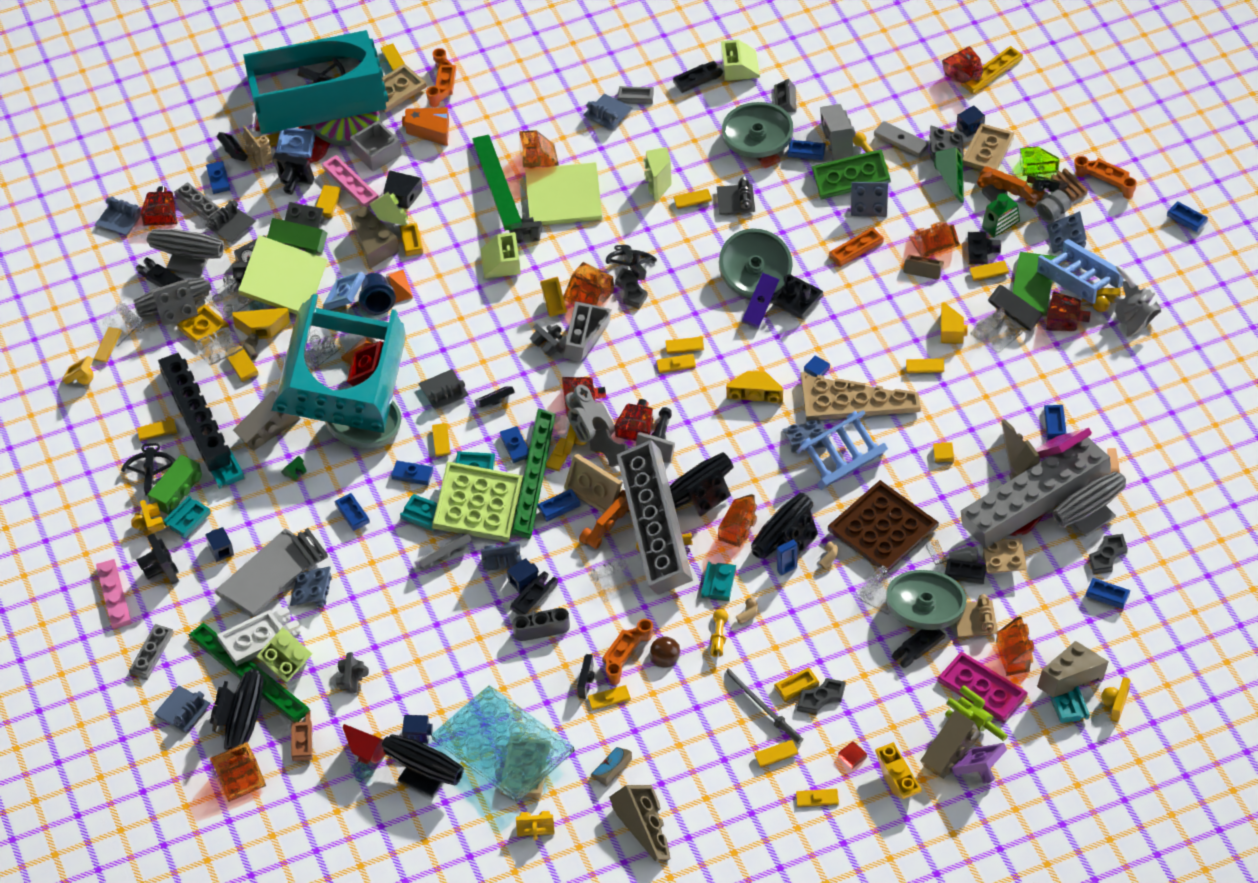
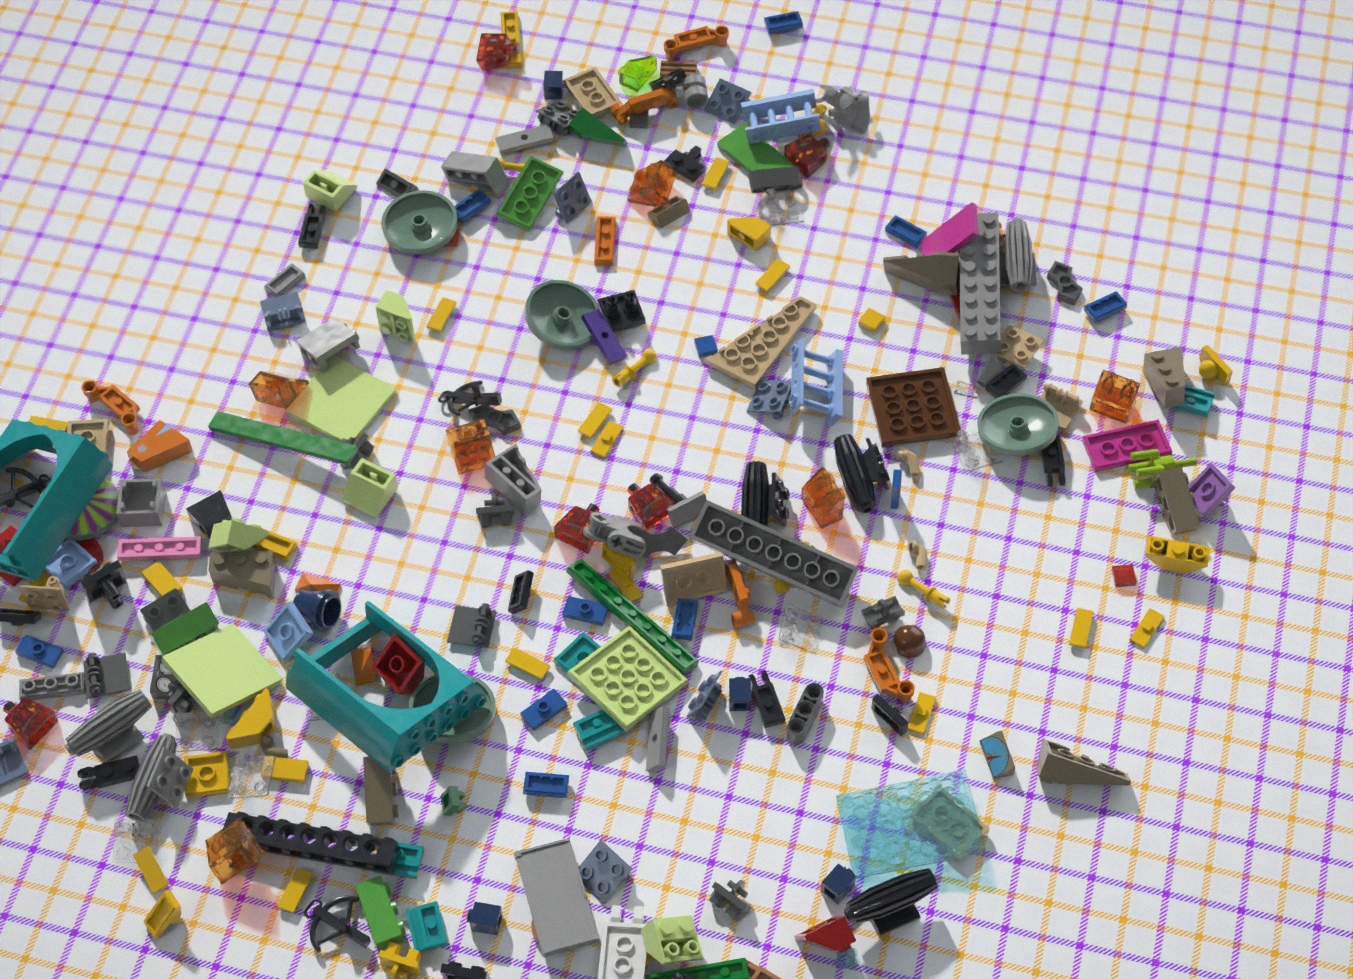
camera: 55 degrees left, 5 degrees up
dark grey tile [291,528,328,566] -> none
yellow hips [516,811,555,841] -> none
yellow tile [539,276,567,317] -> none
teal plate [701,561,736,602] -> none
dark grey hinge [716,177,755,215] -> none
yellow slope [726,371,784,403] -> none
dark grey sword [726,668,804,744] -> none
yellow tile [774,667,819,703] -> none
dark grey tile [797,678,846,715] -> none
green torso [982,193,1020,238] -> none
none -> clear orange slope [205,817,266,885]
none -> panel [296,317,360,372]
none -> yellow pin [612,349,657,388]
none -> dark grey hips [861,596,905,630]

